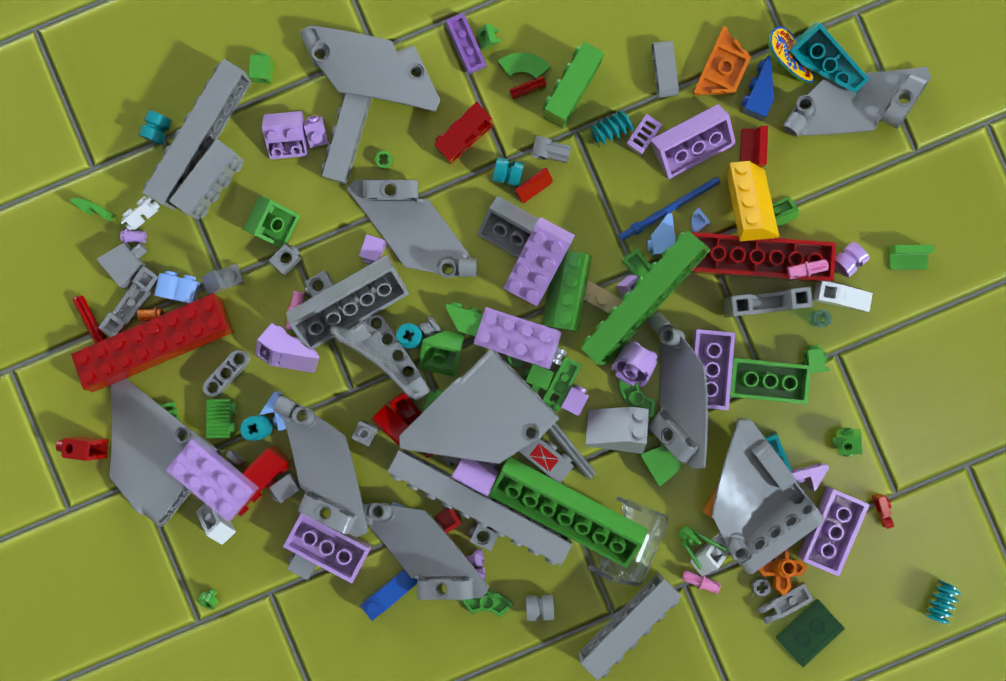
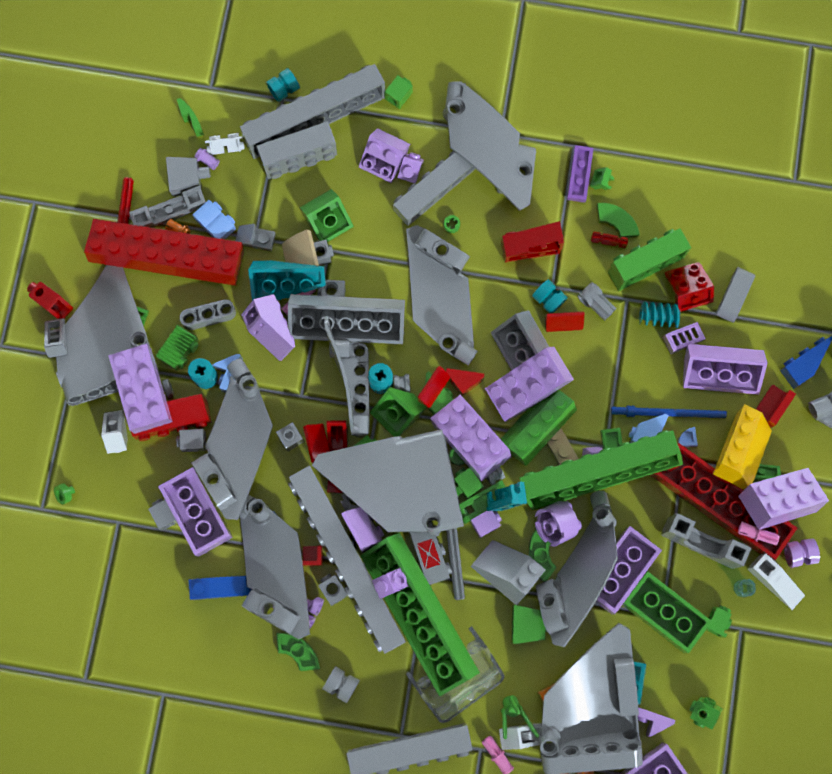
camera: 25 degrees right, 10 degrees down
lavender brick [359,234,387,264] -> none
orange wing [693,26,751,95] -> none
none -> light grey slope [44,318,67,358]
none -> teal wedge [248,260,326,301]
none -> tan slope [282,230,319,266]
none -> lavender brick [372,568,408,599]
none -> red slope [418,366,450,408]
none -> red slope [446,368,484,396]
none -> teal hinge [487,482,527,511]
none -> red bracket [665,262,714,312]
none -> lavender brick [739,468,829,530]

